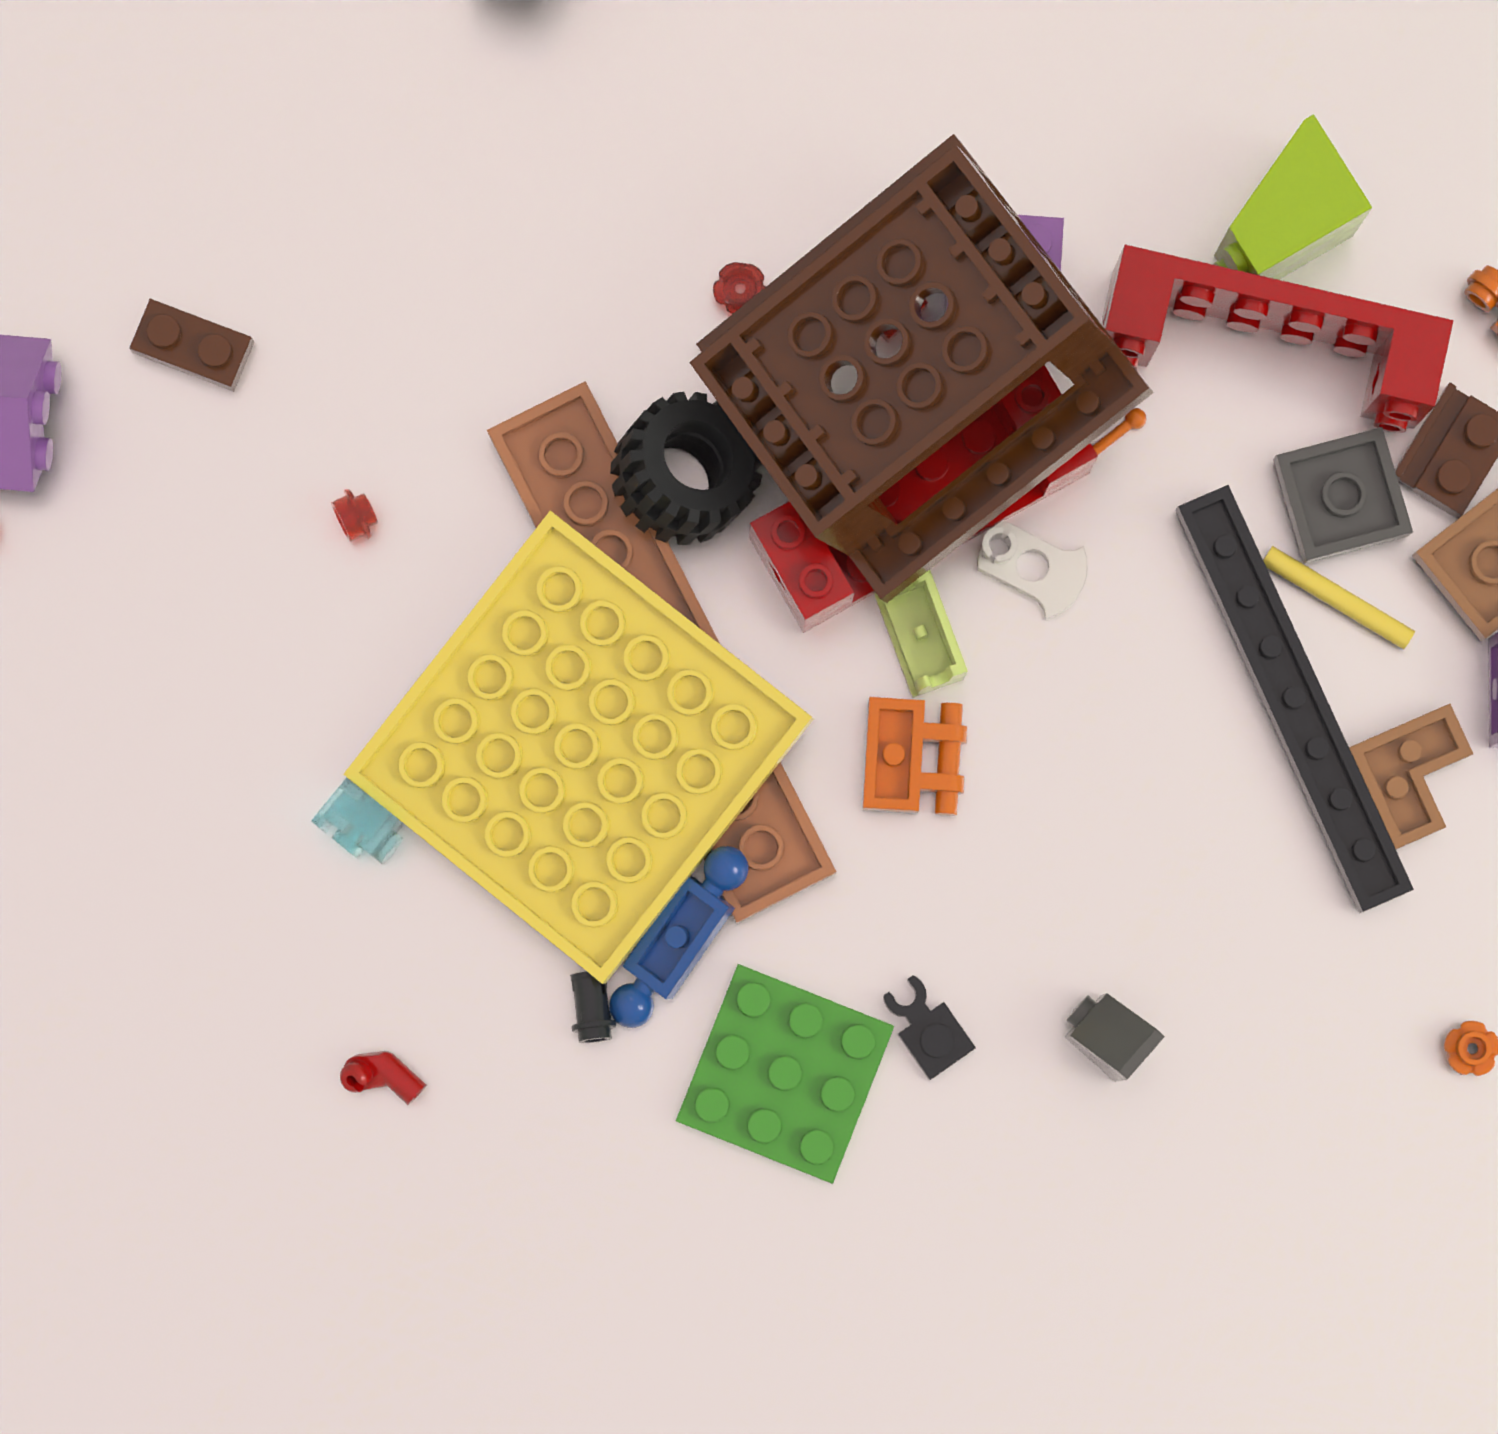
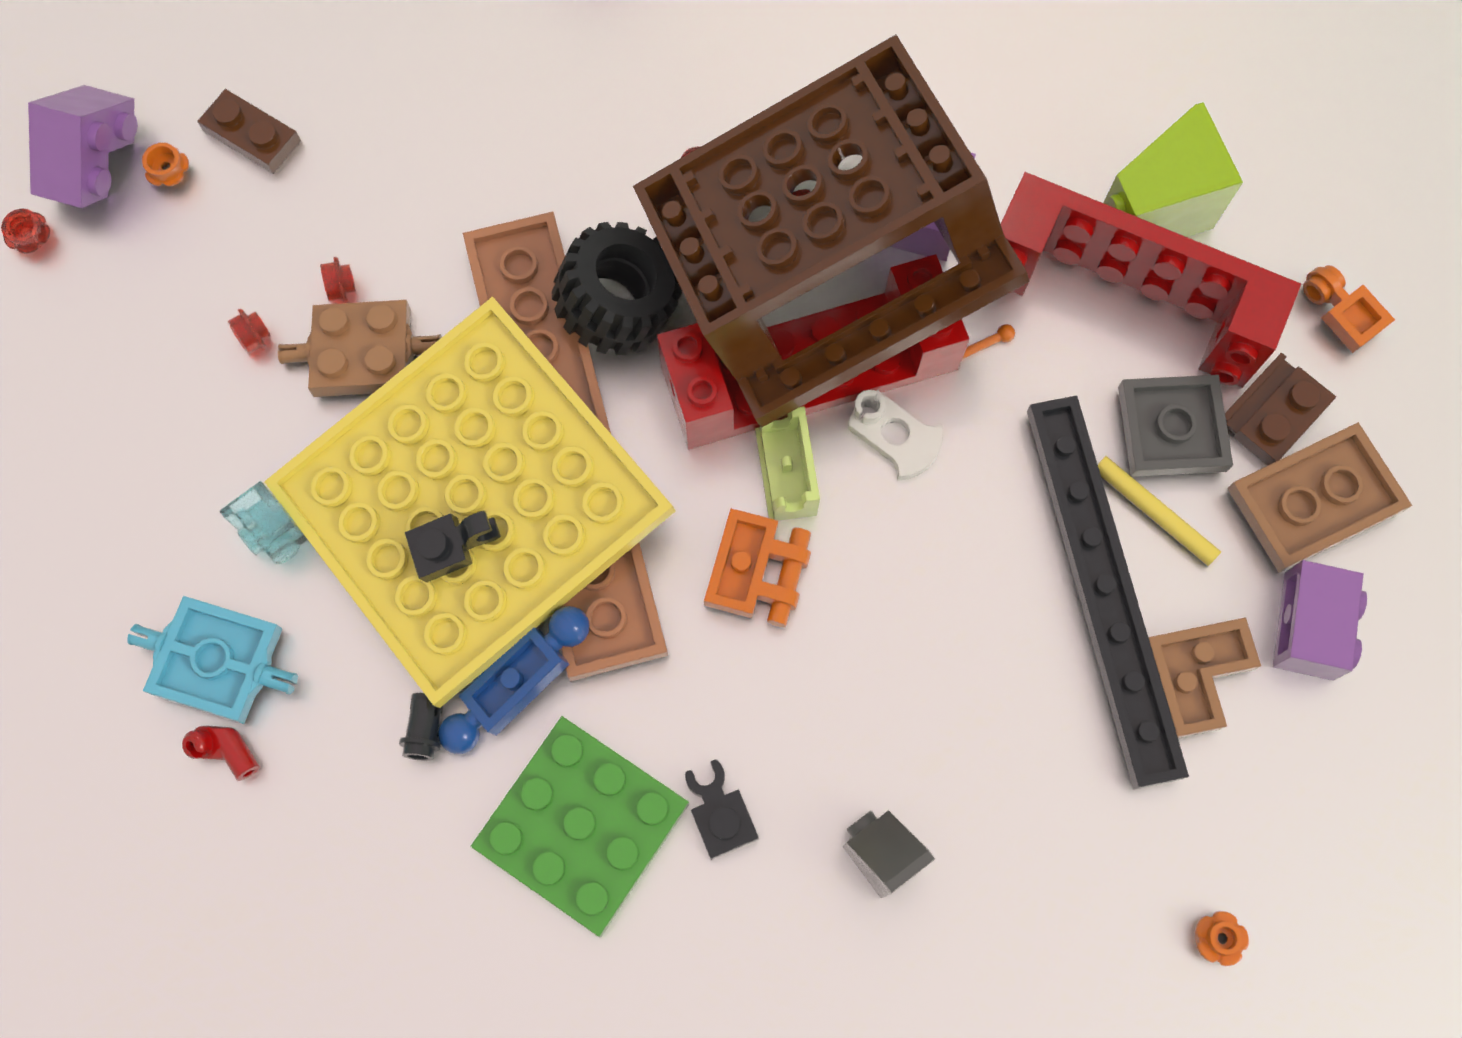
camera: 15 degrees right, 10 degrees down
none -> medium azure plate [127,596,298,724]
none -> orange plate [142,143,189,187]
none -> clear red plate [227,309,271,354]
none -> medium nougat plate [277,300,442,397]
none -> black plate [404,511,501,583]

